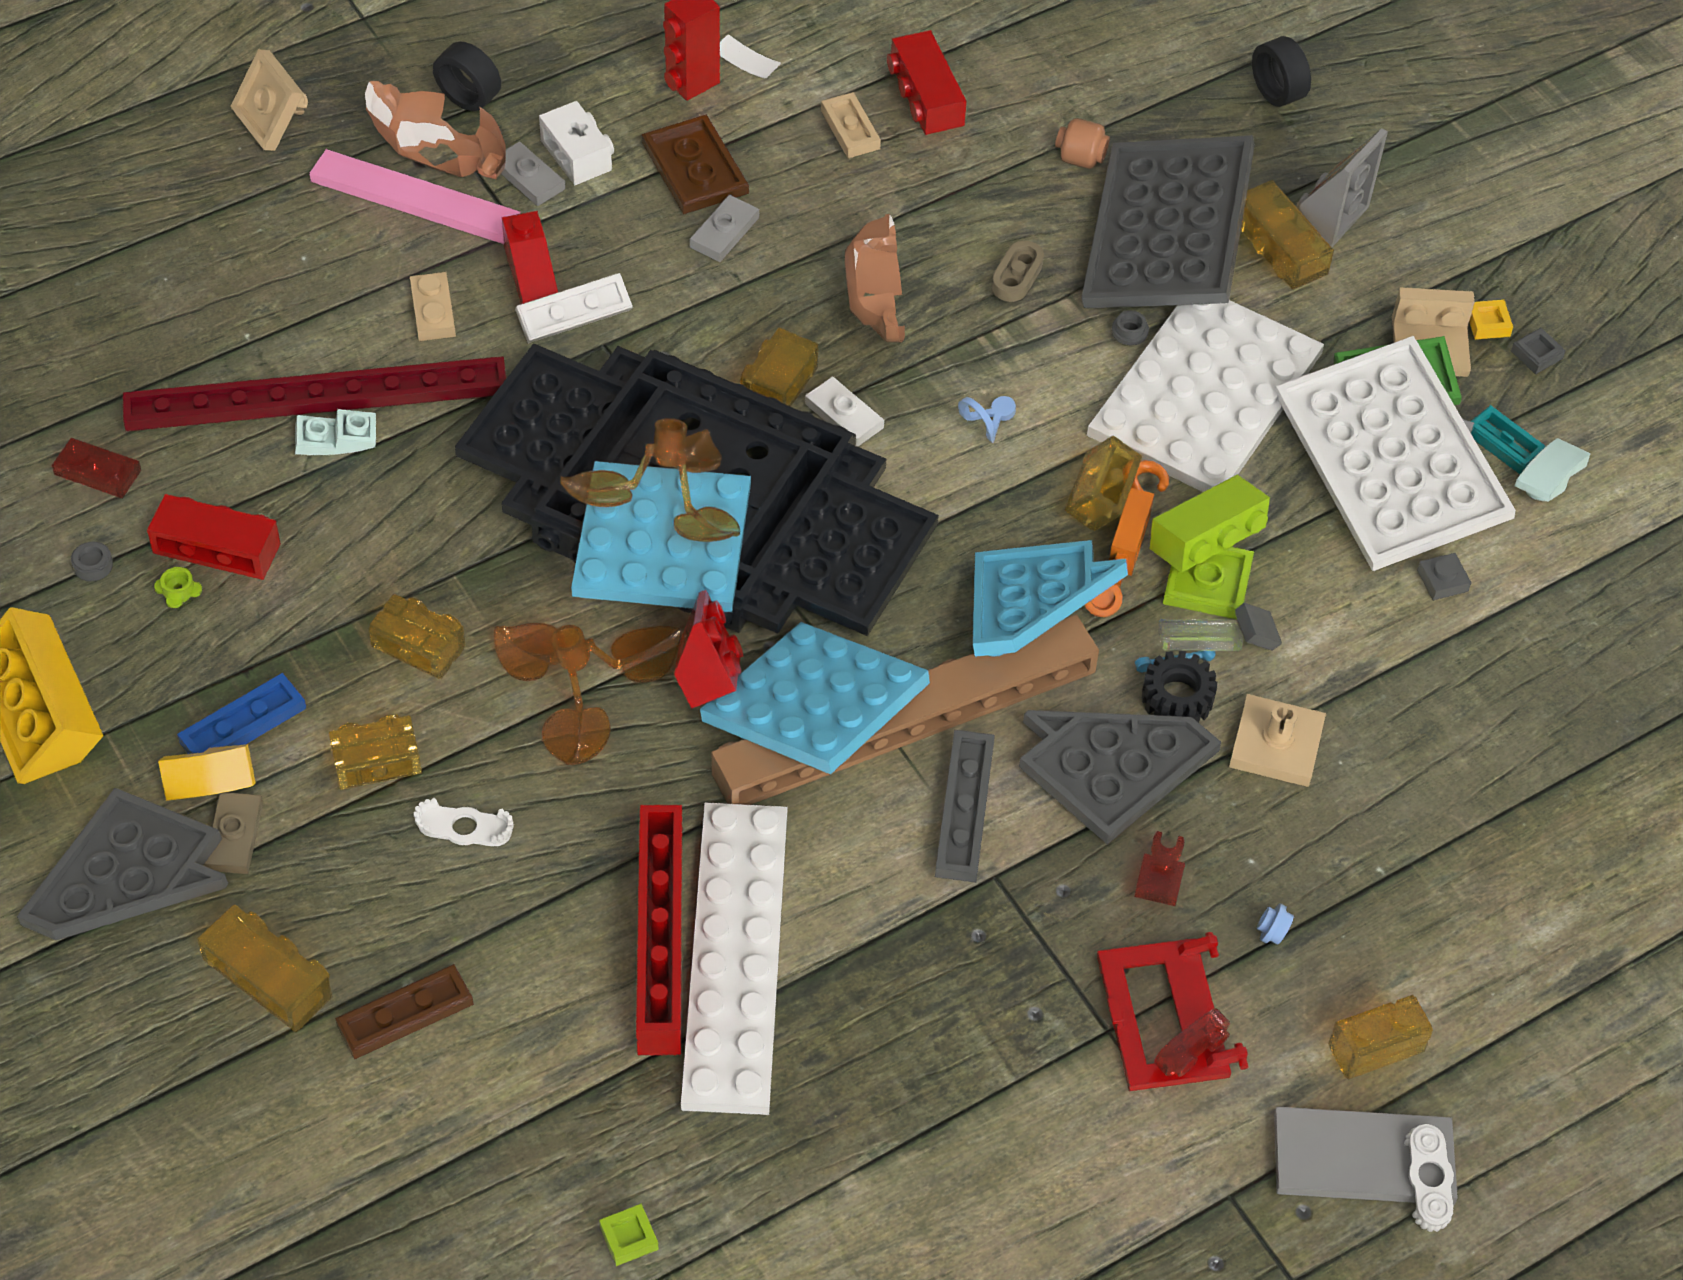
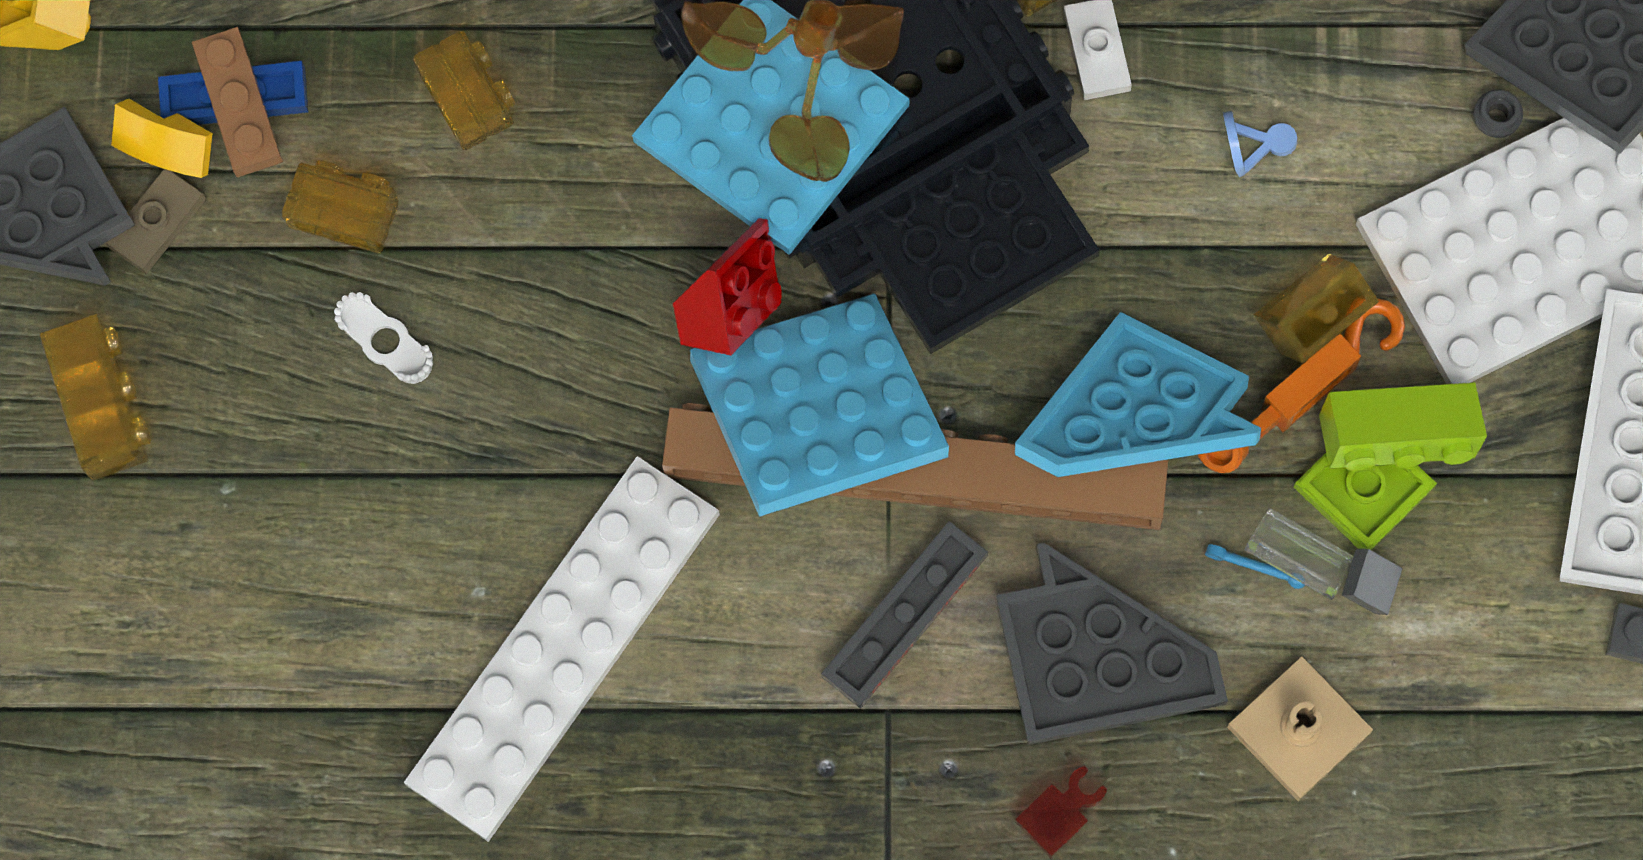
camera: 40 degrees right, 20 degrees up
reddish brown tile [335,964,474,1060] -> none
clear orange plant [494,623,682,765] -> none
red brick [636,805,683,1055] -> none
black tyre [1141,651,1218,723] -> none
none -> medium nougat plate [192,27,283,178]

